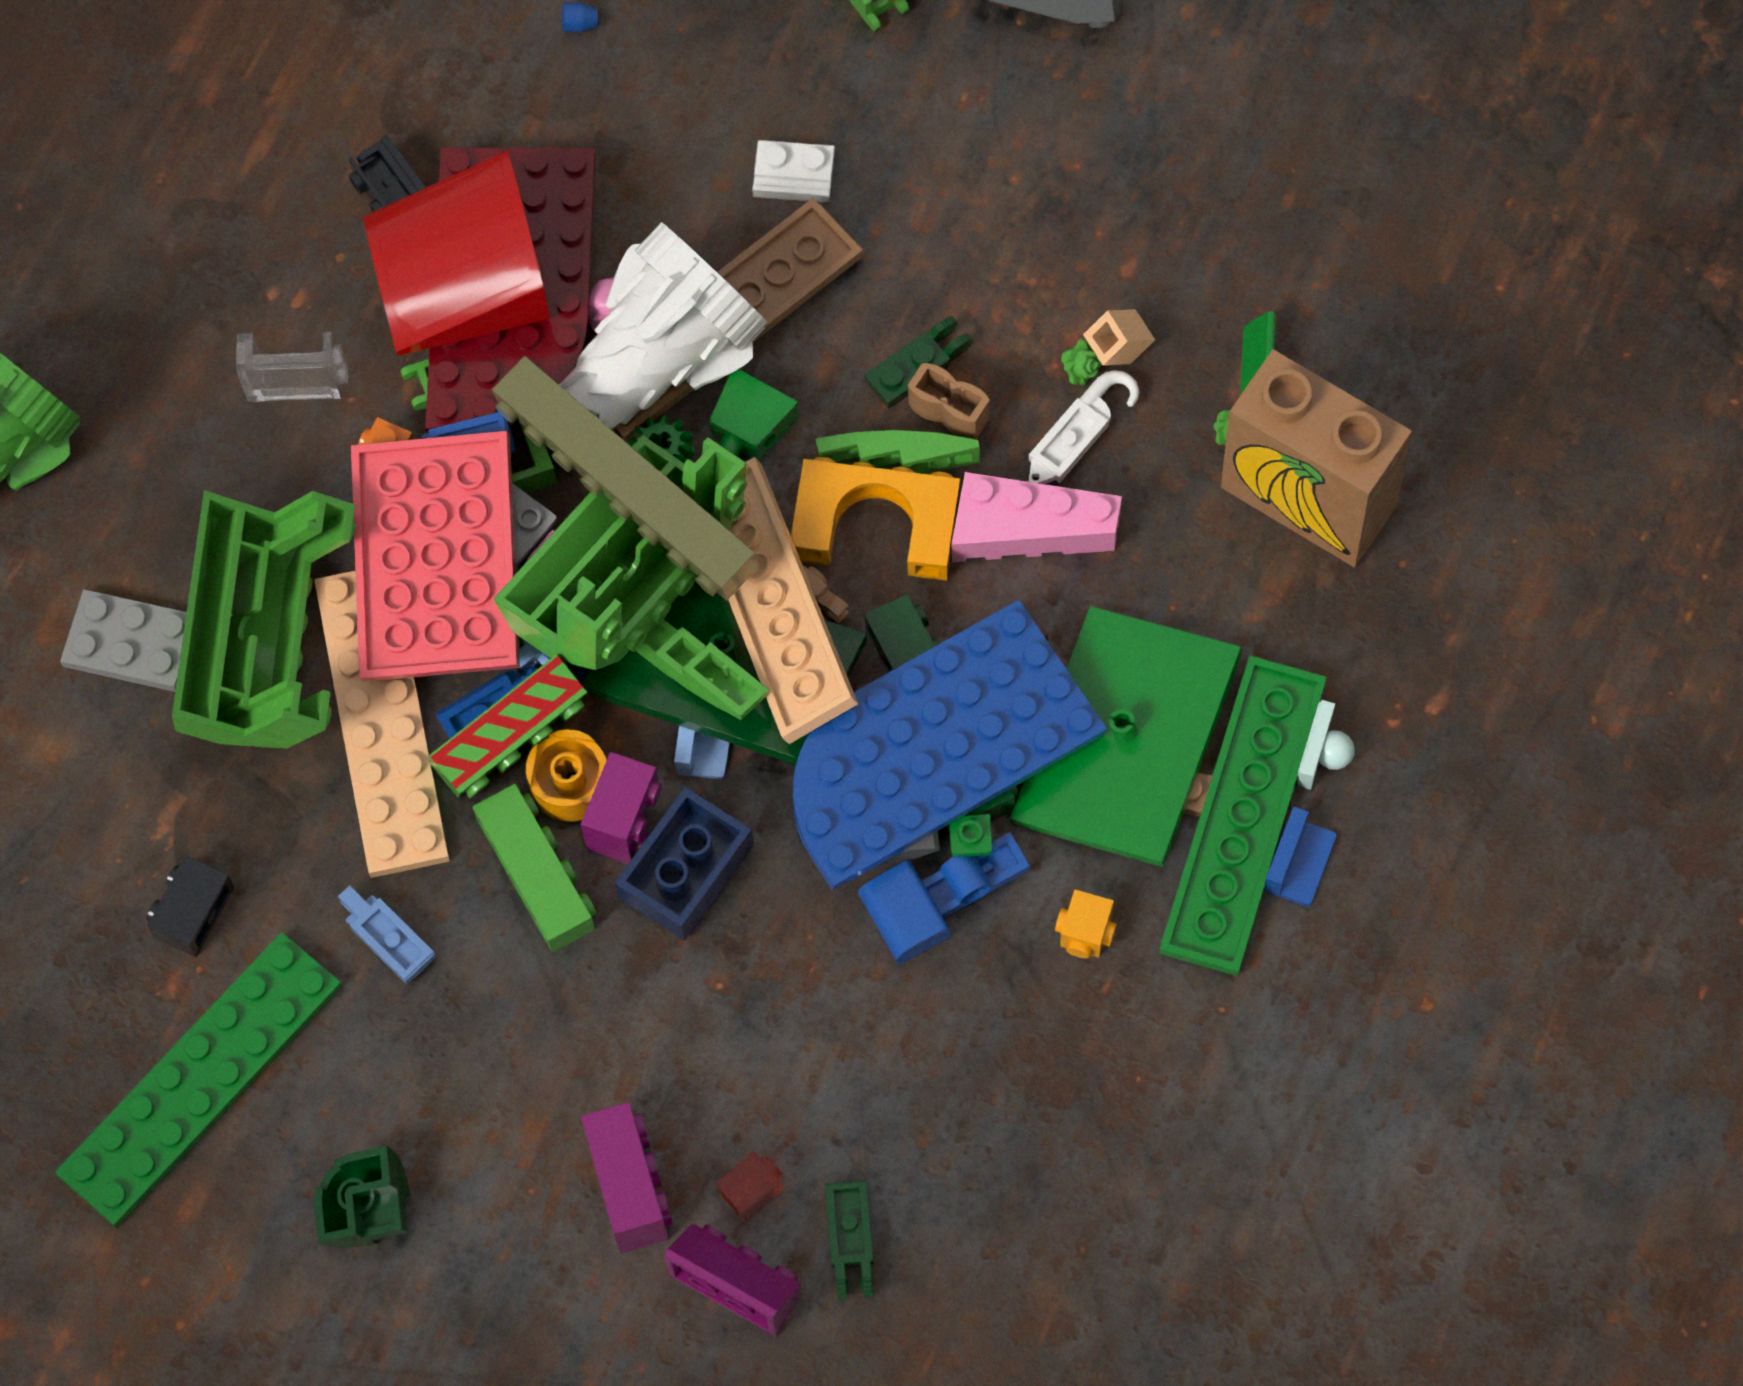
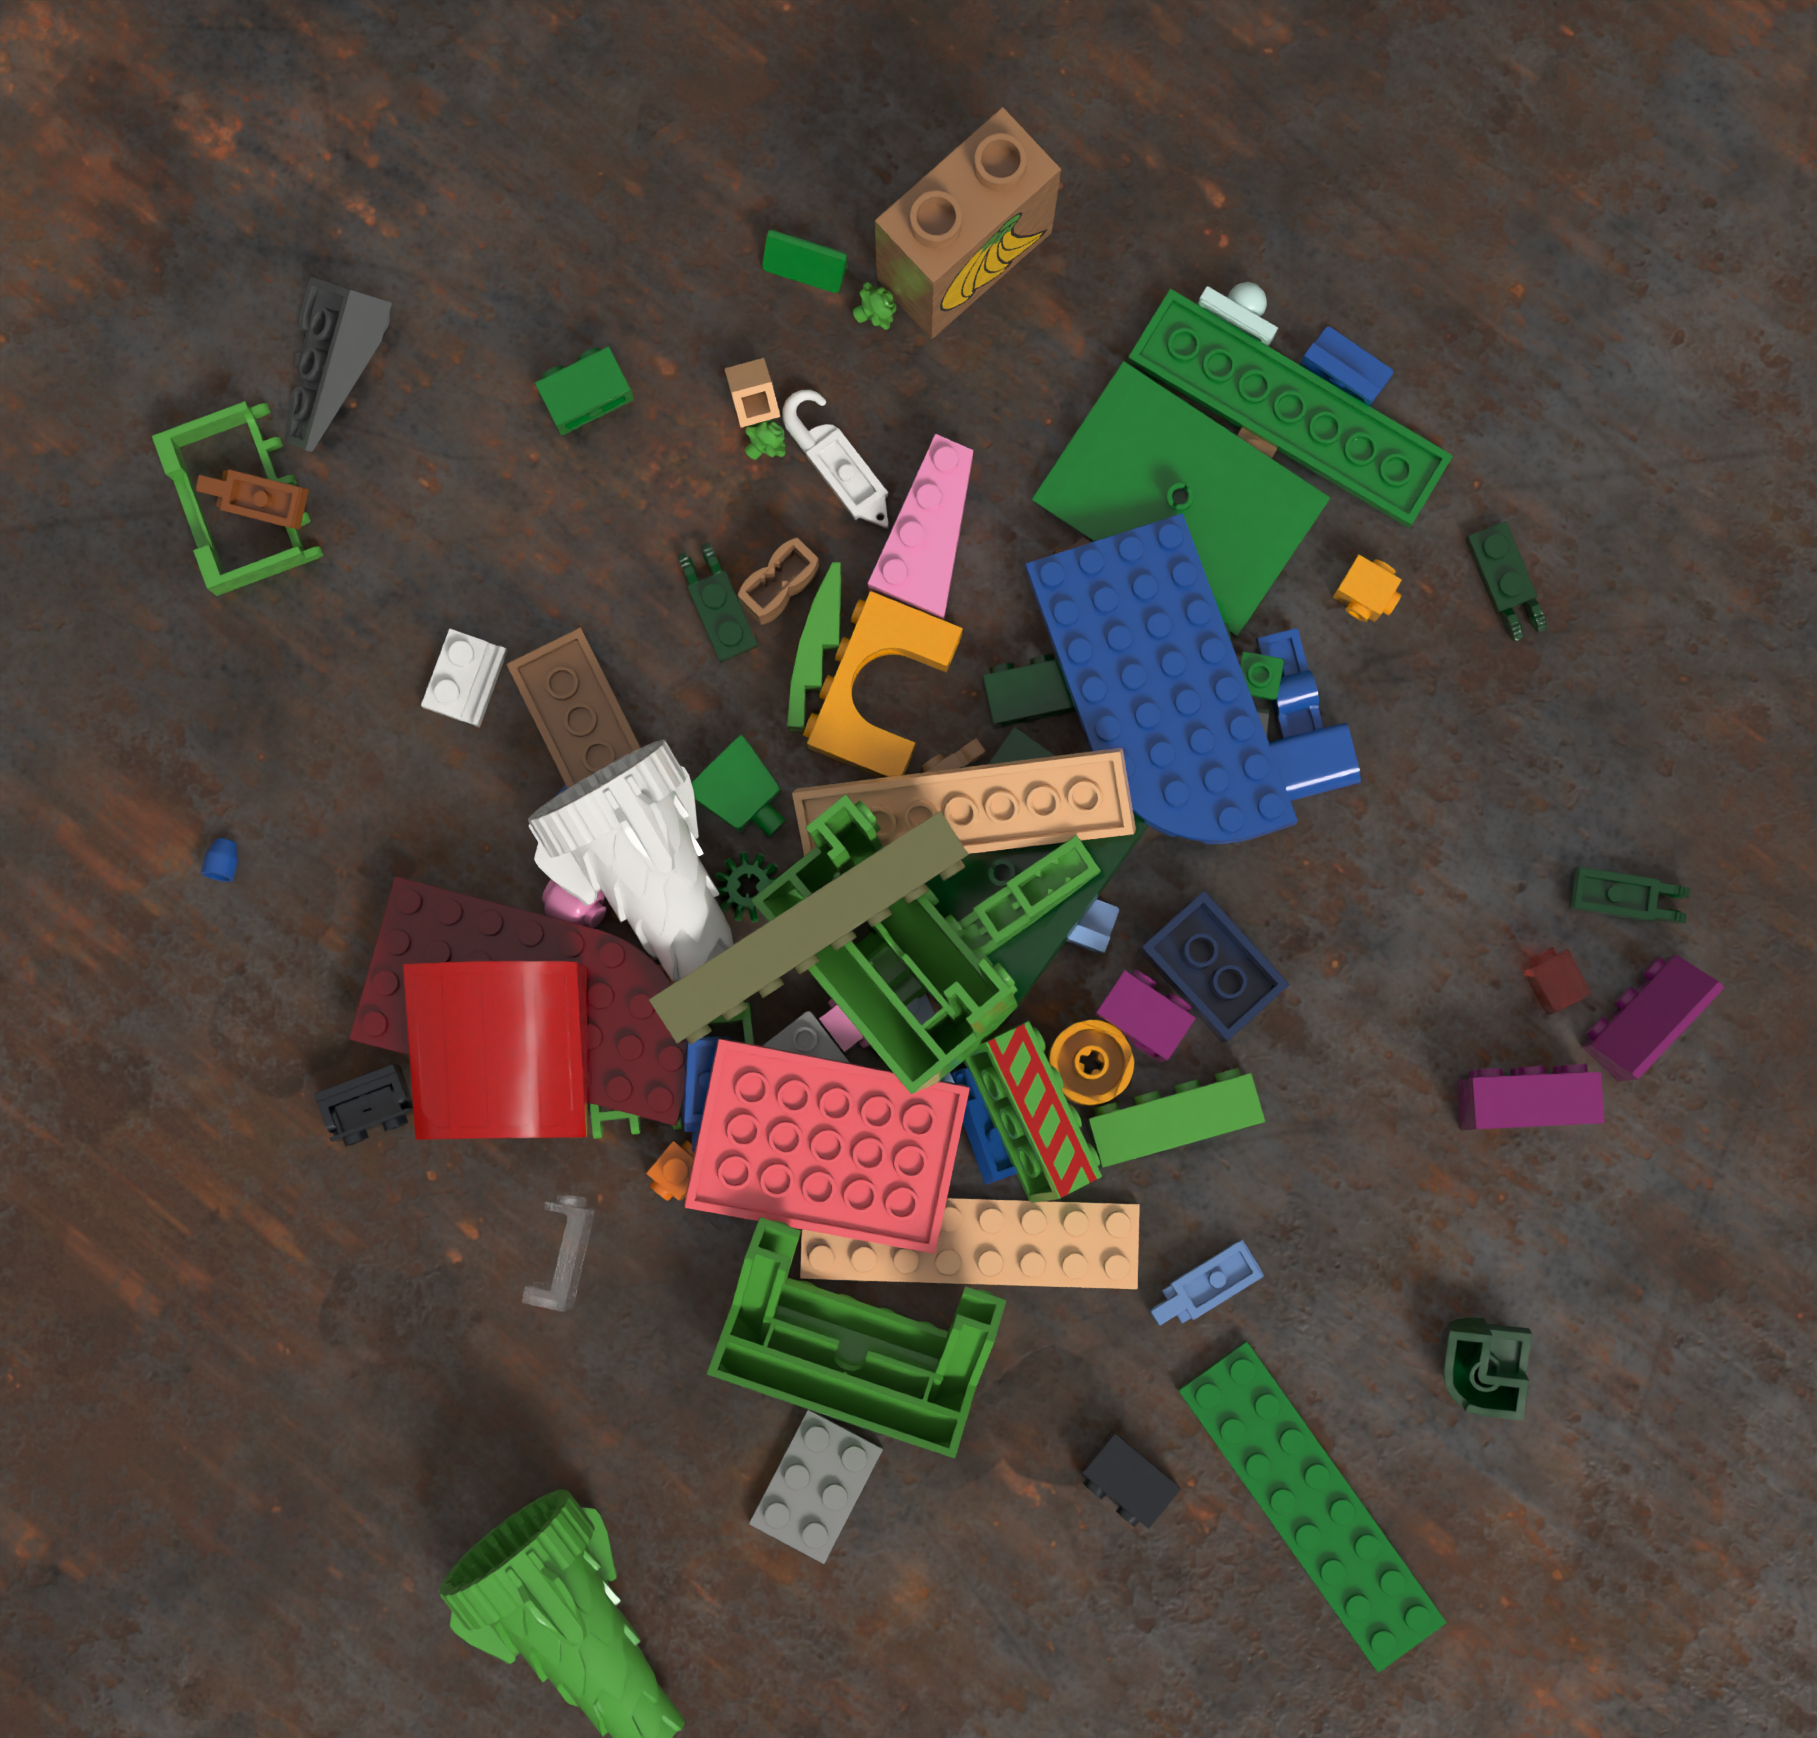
camera: 80 degrees left, 15 degrees up
none -> green brick [535,346,634,436]
none -> dark green hinge [1466,521,1547,642]

